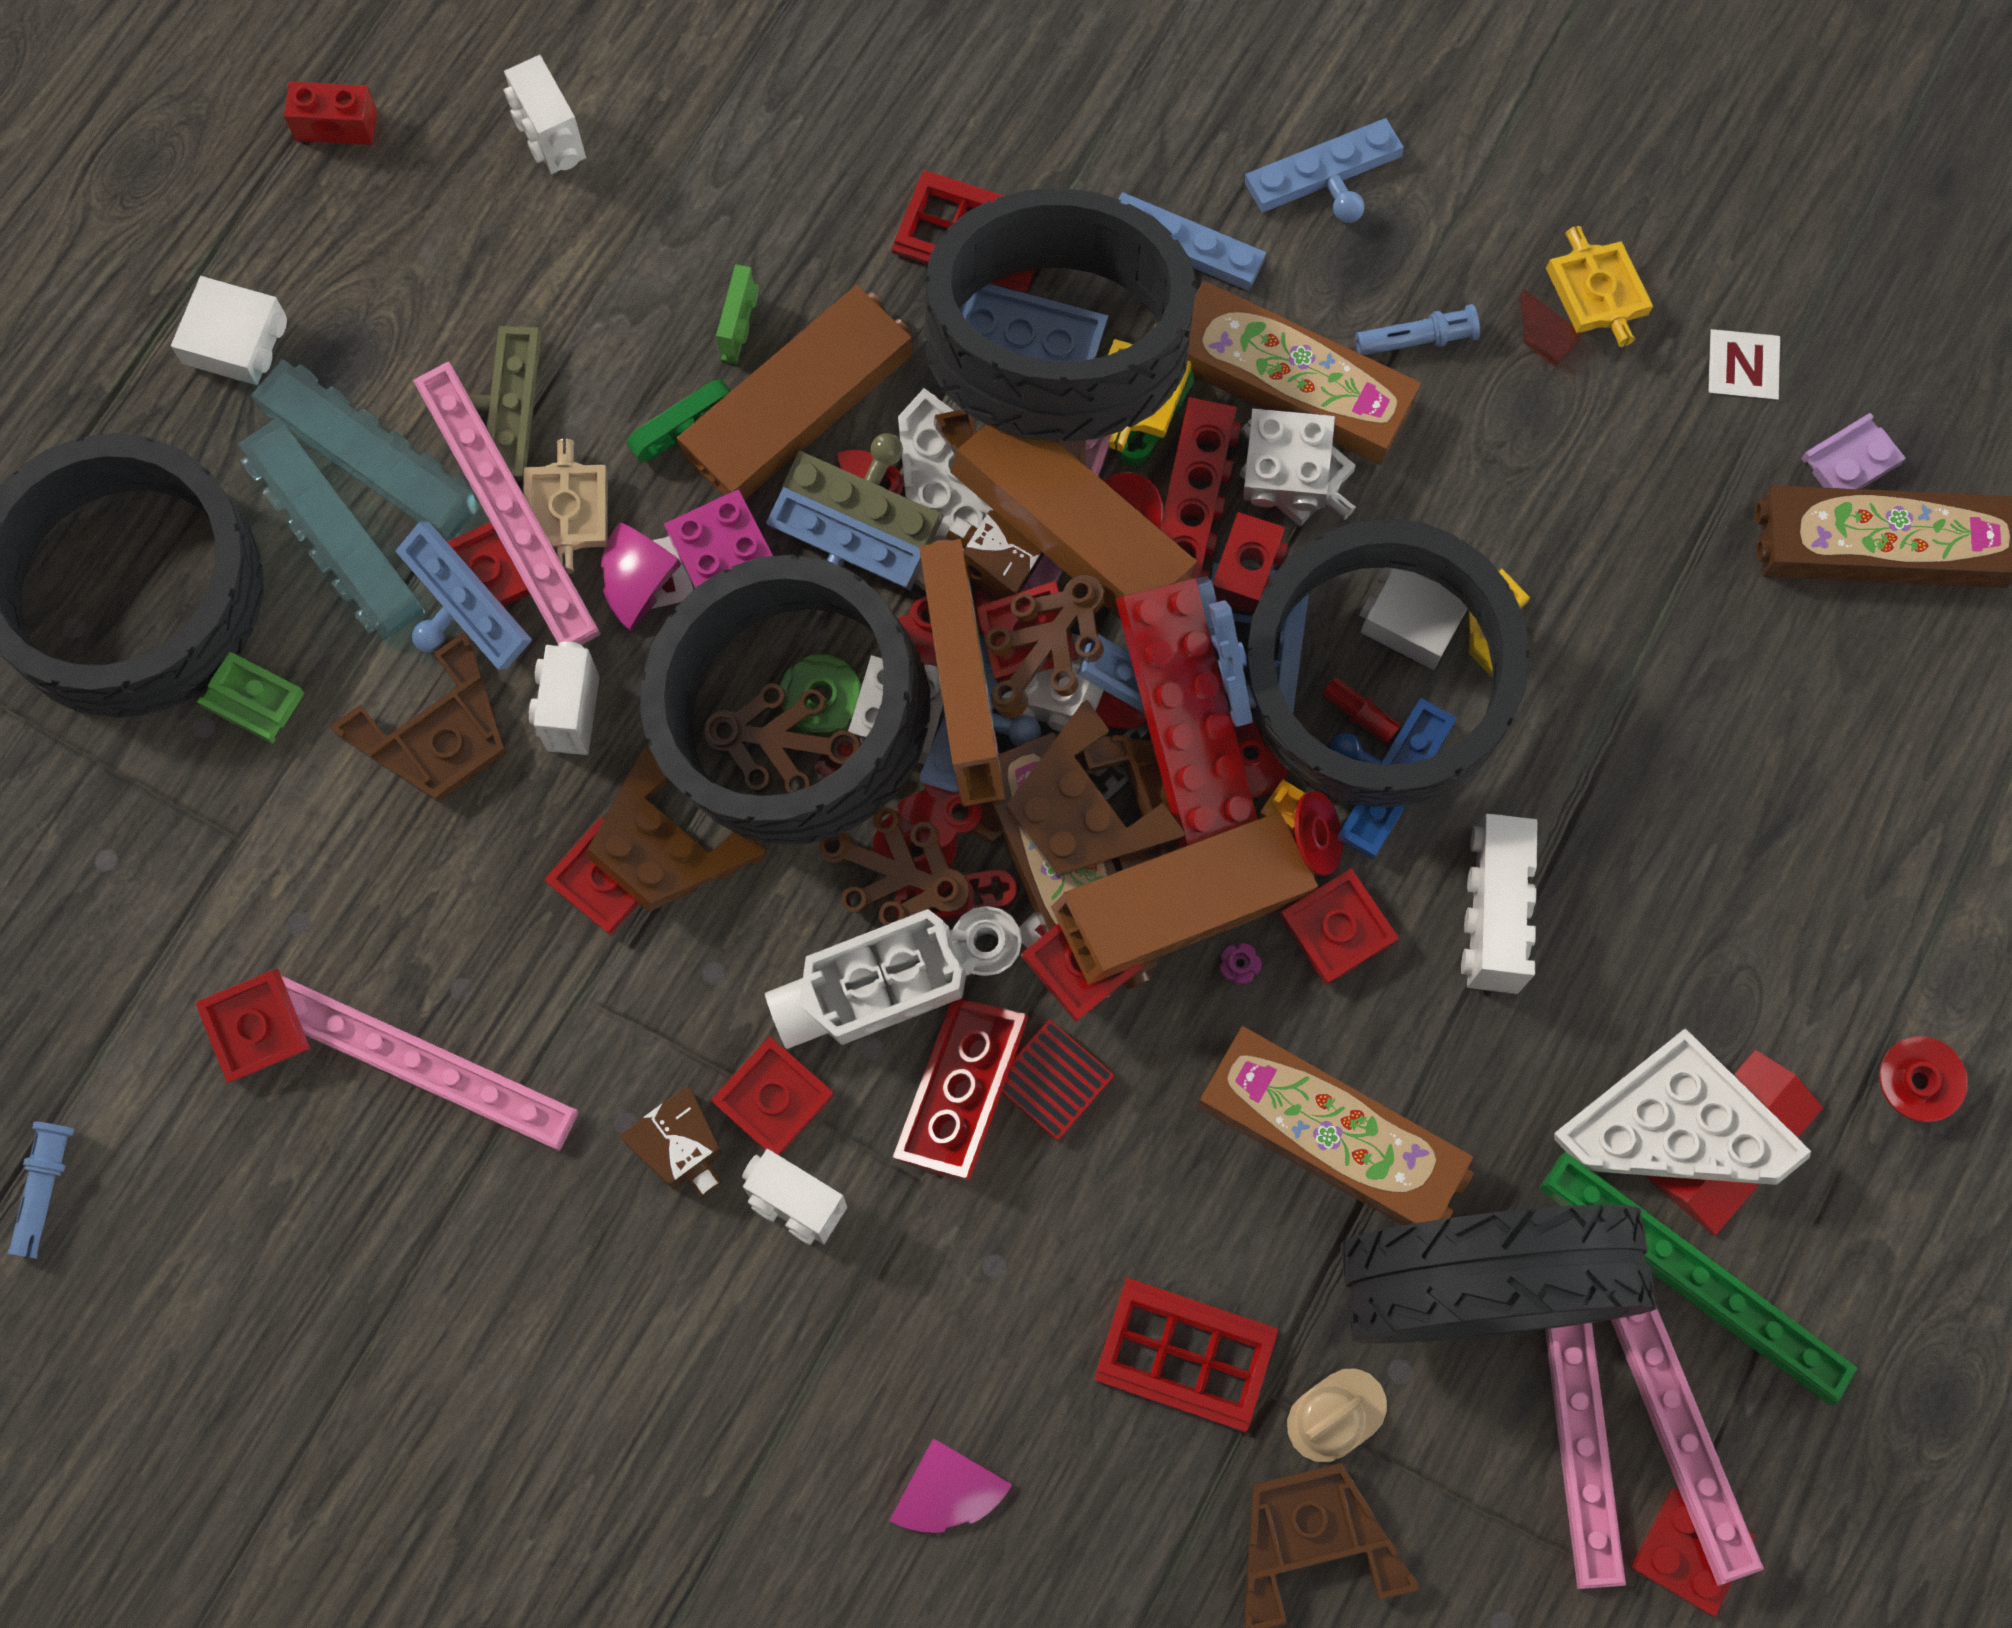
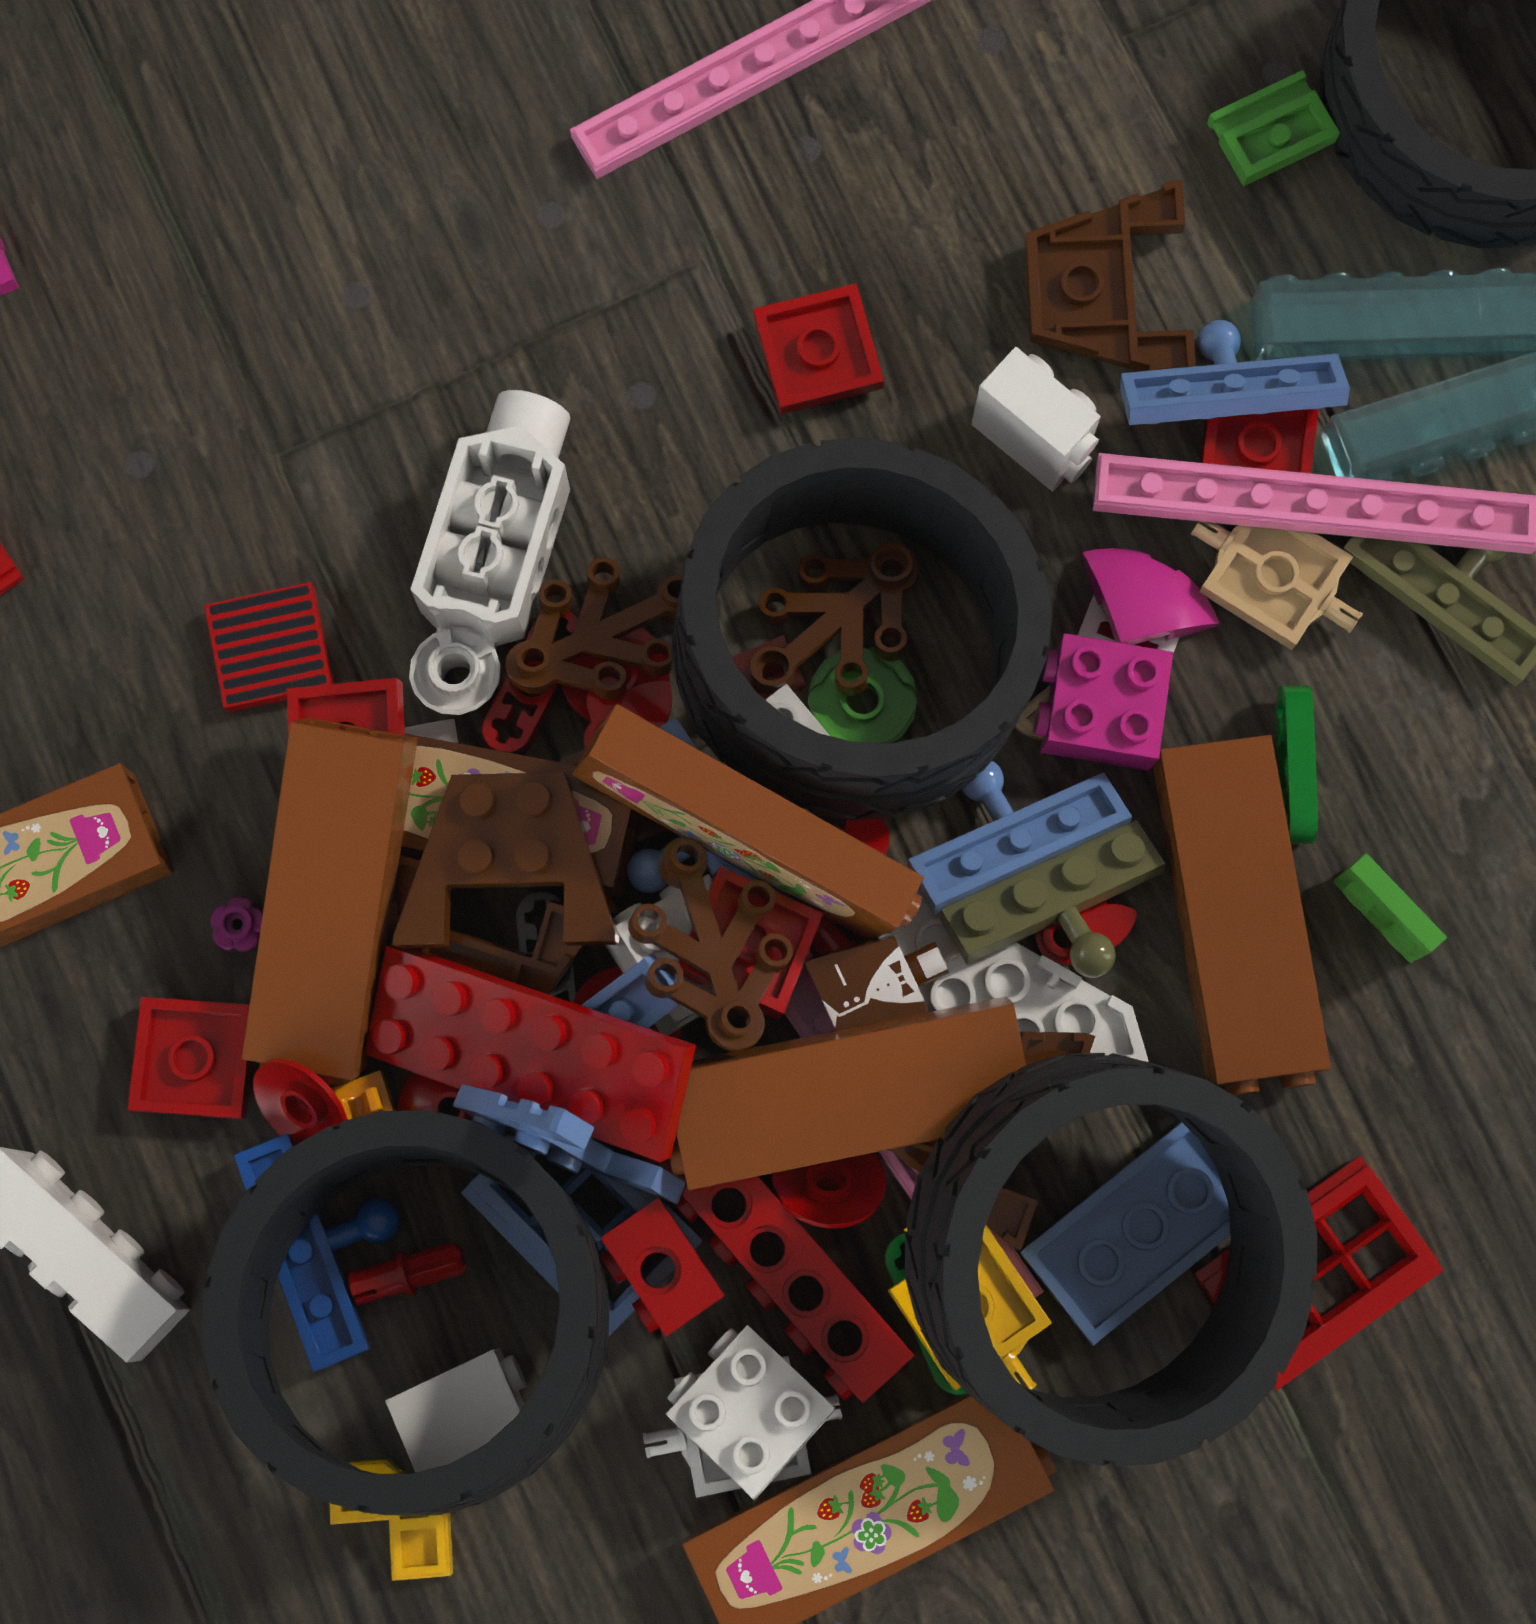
camera: 130 degrees right, 5 degrees up
reddish brown wing [586,748,767,911] -> none
reddish brown torso [619,1085,723,1198] -> none
red plate [711,1036,835,1156] -> none
white brick [742,1149,847,1245] -> none
red slope [893,999,1029,1180] -> none
medium blue plate [1119,192,1266,291] -> none

